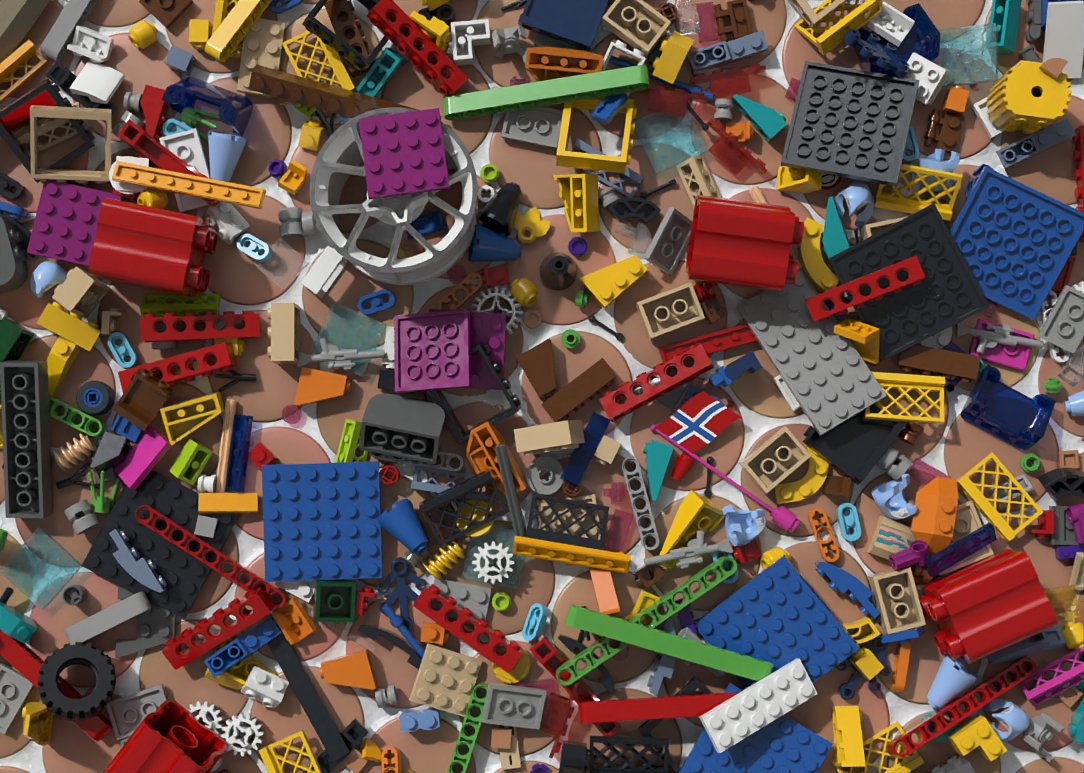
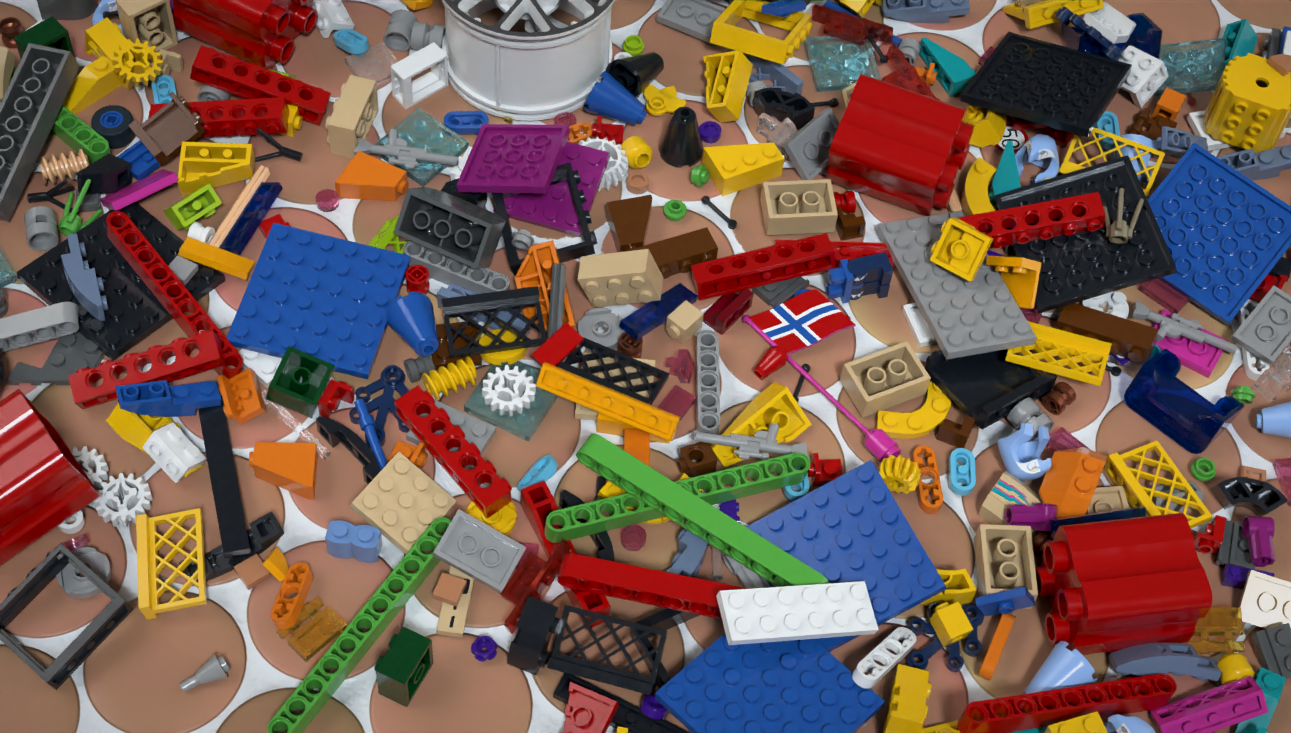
camera: 10 degrees right, 30 degrees down
light grey wheel [375,685,398,708] -> none
lime plate [492,592,511,612] -> none
teal slope [643,440,674,502] -> none
clear red bracket [689,63,766,99] -> none
light blue piece [722,505,766,546] -> none
blue slope [814,561,880,619] -> none
none -> yellow gear [112,38,163,87]
none -> light grey plate [512,229,534,250]
none -> red tile [532,322,584,367]
none -> dark red panel [703,288,754,335]
none -> white beam [852,627,917,689]
none -> yellow gear [878,455,921,494]
none -> yellow plate [930,217,993,282]
none -> dark tan plant [1103,188,1144,244]
none -> sand blue slope [1161,126,1208,159]

